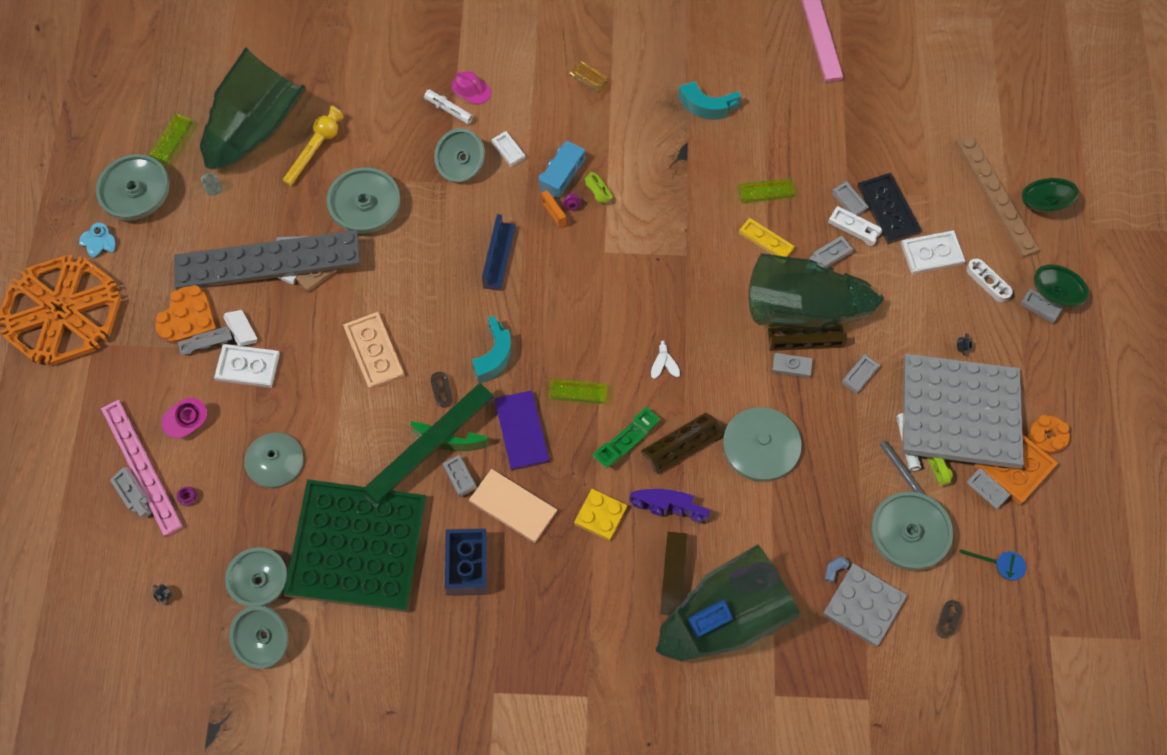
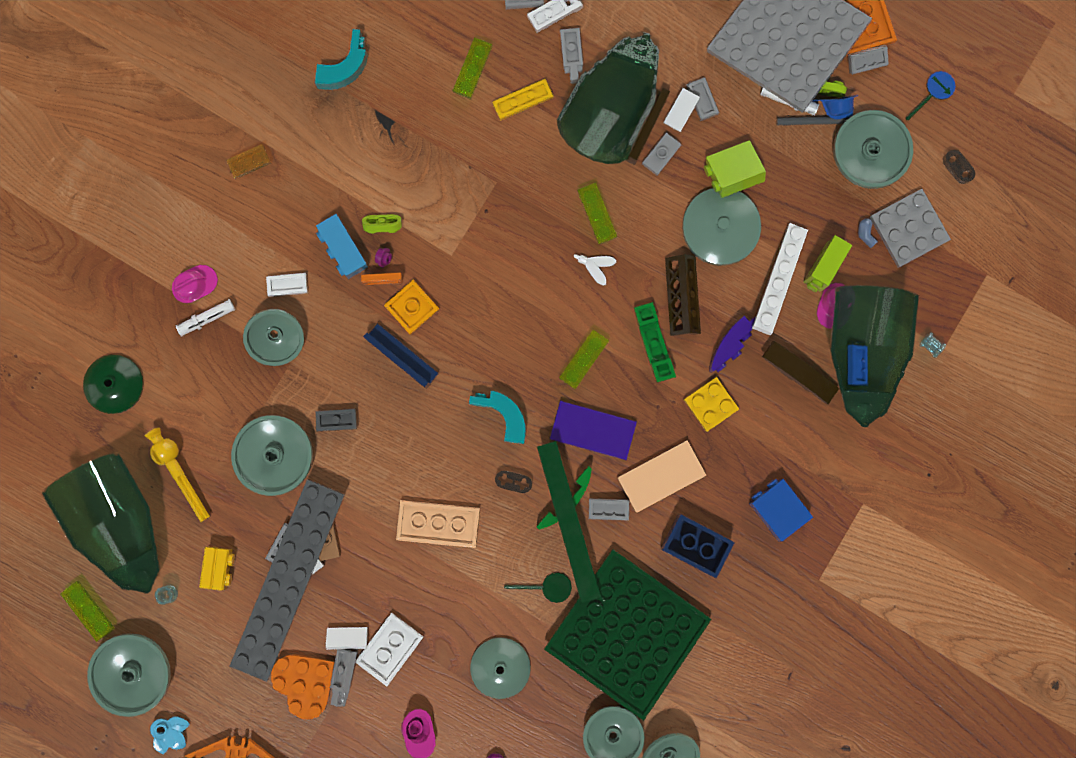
camera: 65 degrees left, 20 degrees up
none -> dark green dish [83,355,144,414]
none -> yellow brick [199,547,235,590]
none -> dark grey plate [315,409,357,432]
none -> light orange tile [384,280,440,335]
none -> dark green piece [504,573,572,603]
none -> clear neon green plate [577,183,617,245]
none -> white tile [664,88,700,132]
none -> lime brick [704,140,766,198]
none -> blue brick [749,478,813,542]
none -> white plate [752,223,808,335]
none -> lime brick [804,235,852,292]
none -> blue piece [812,95,858,119]
none -> clear light blue bush [919,332,946,358]

